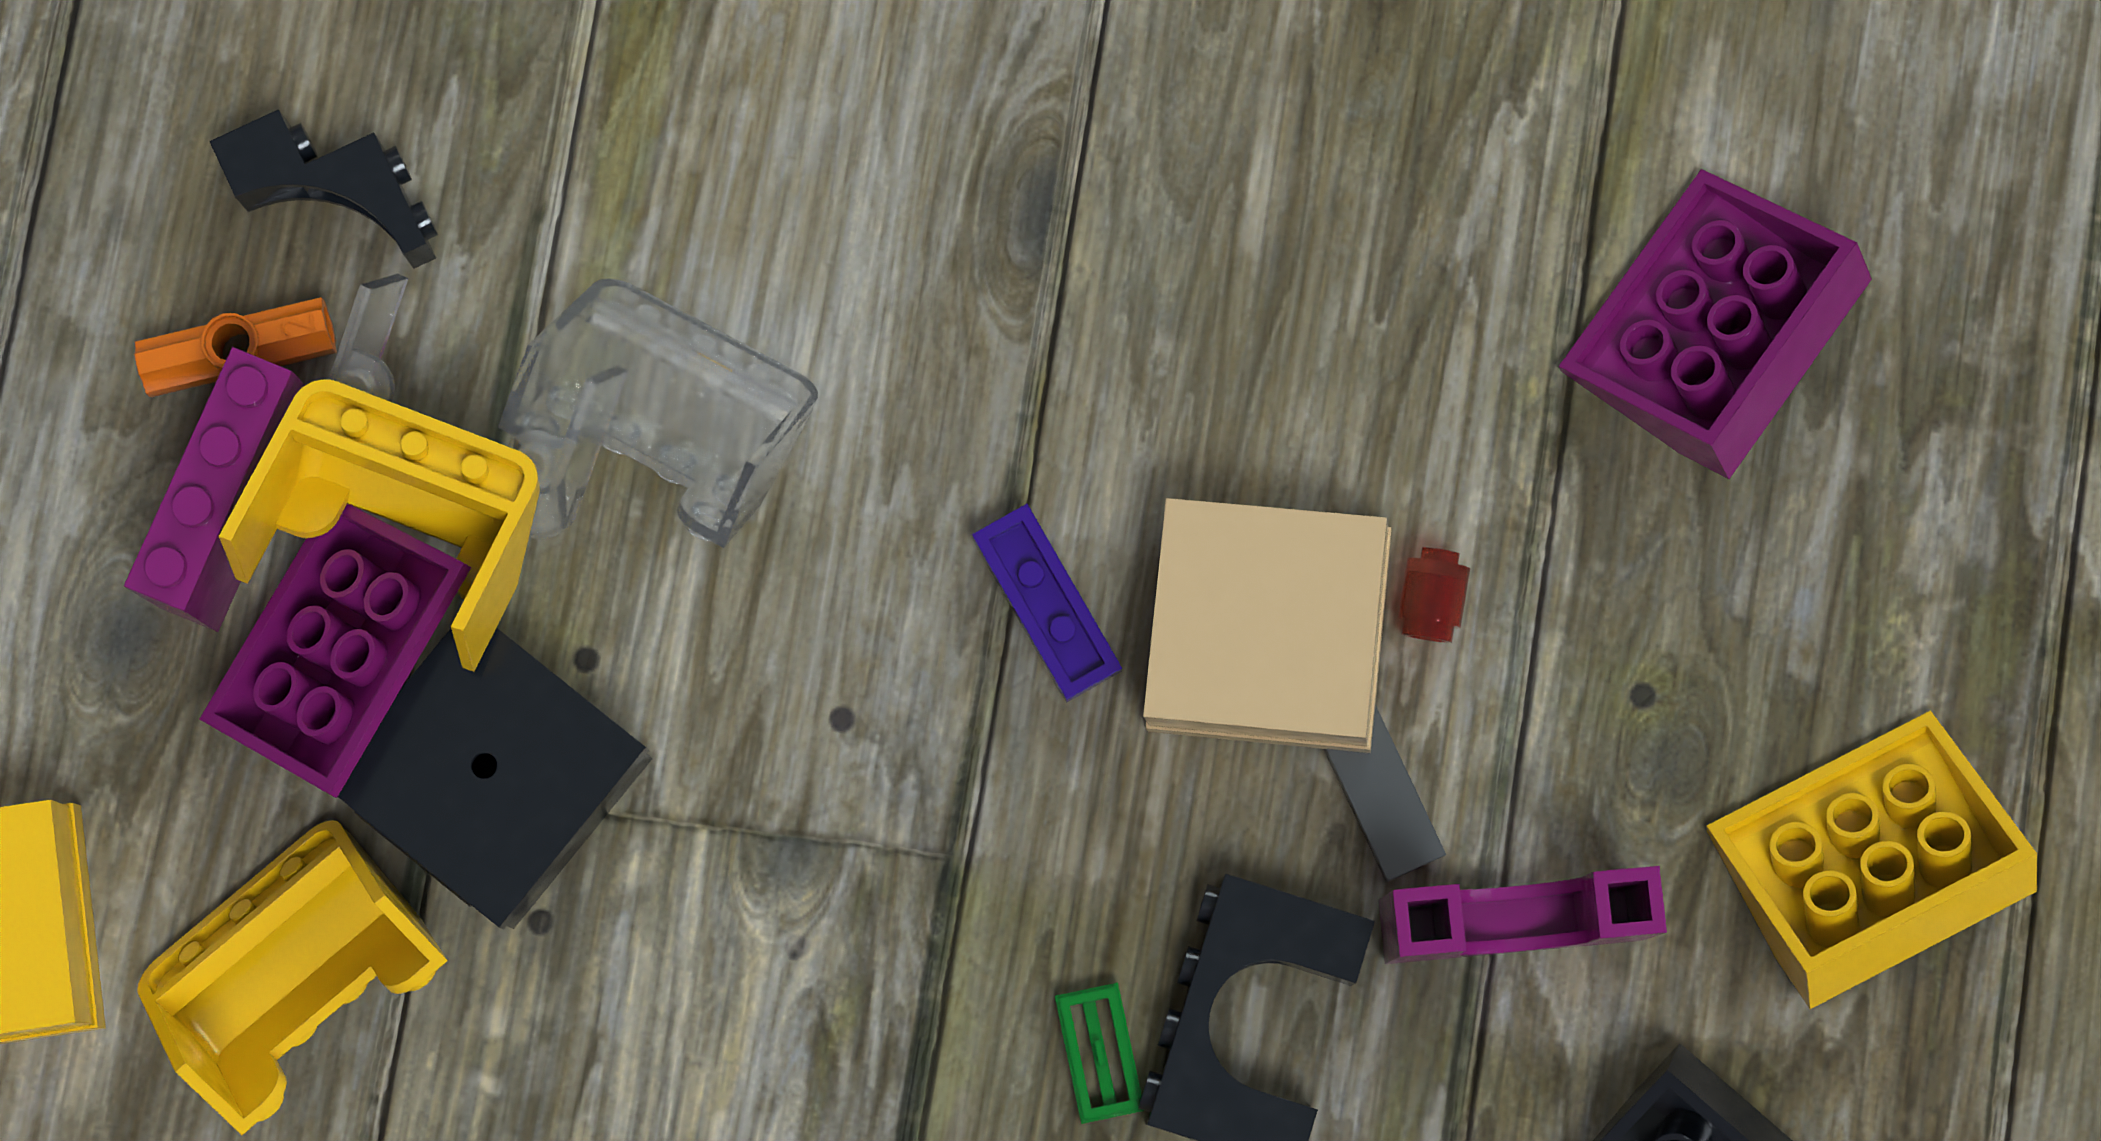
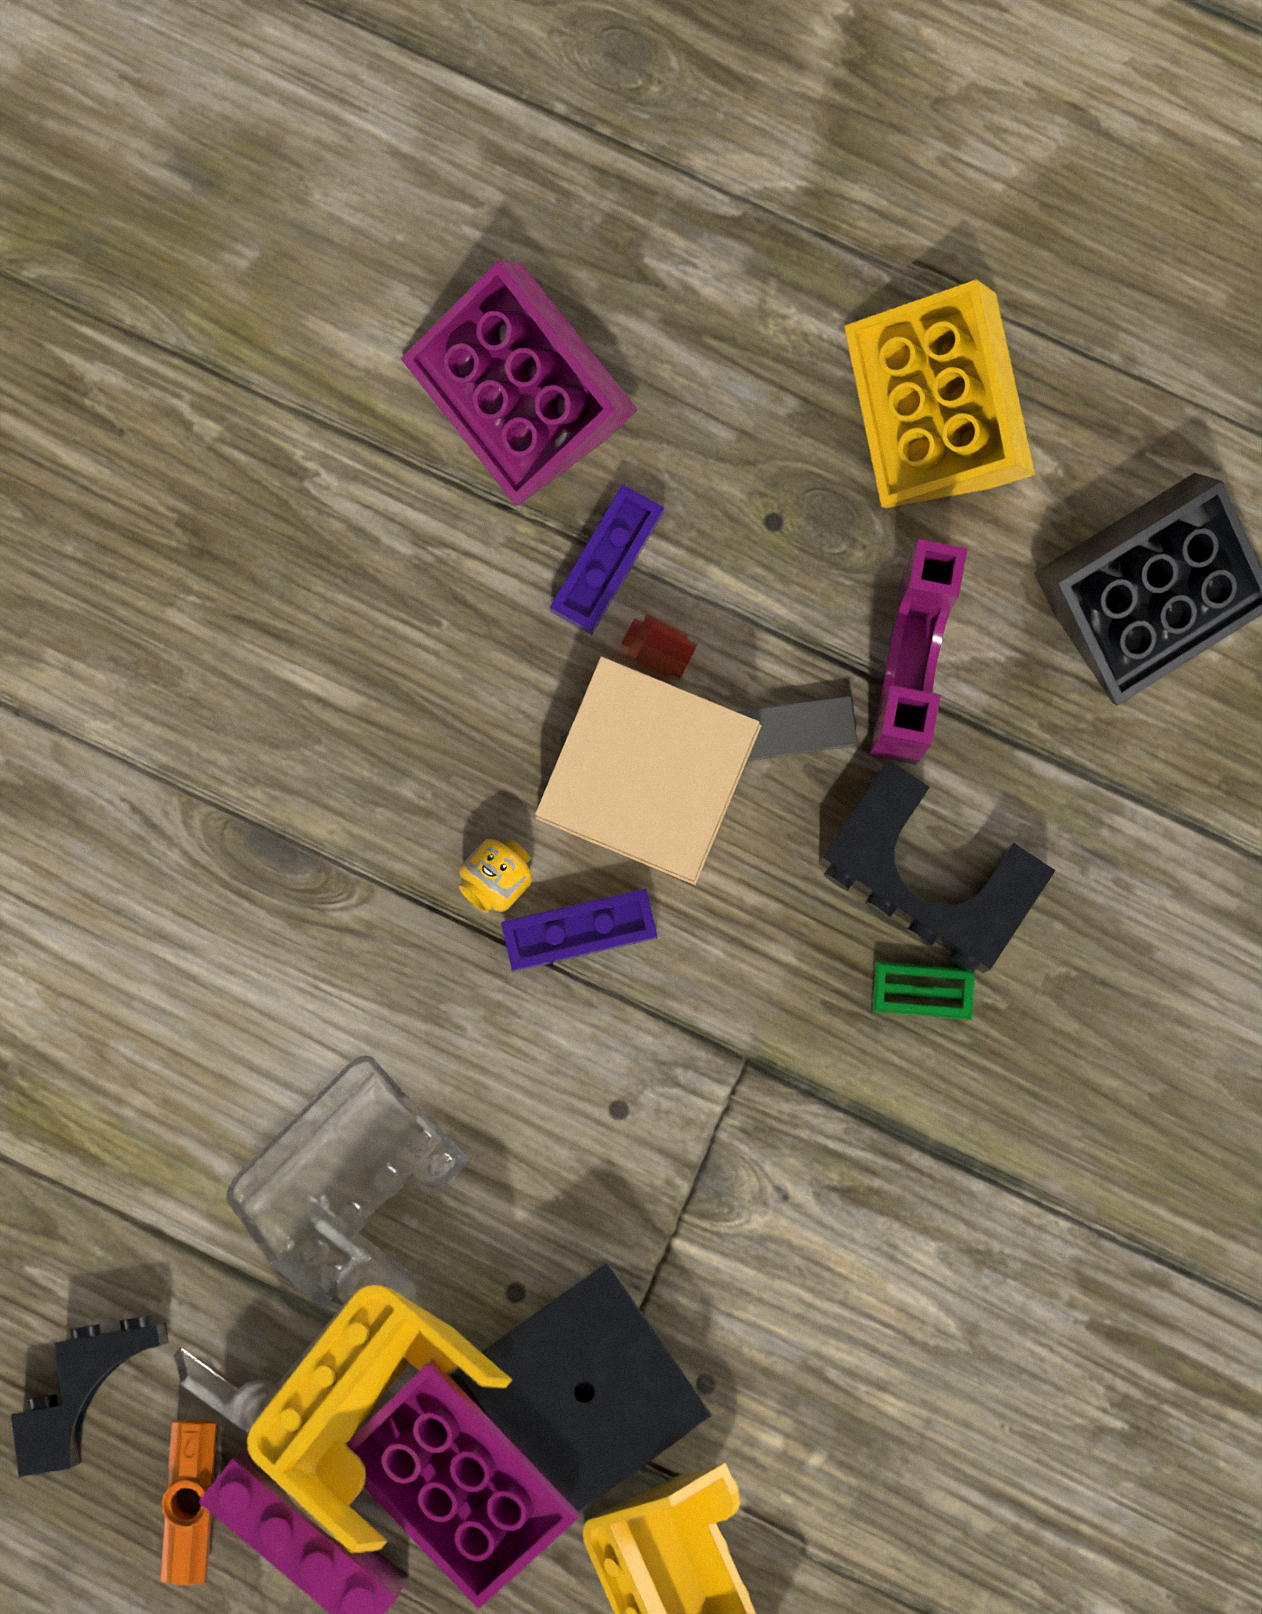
camera: 75 degrees left, 0 degrees up
none -> yellow head [459,839,533,913]
none -> dark purple plate [550,484,664,635]

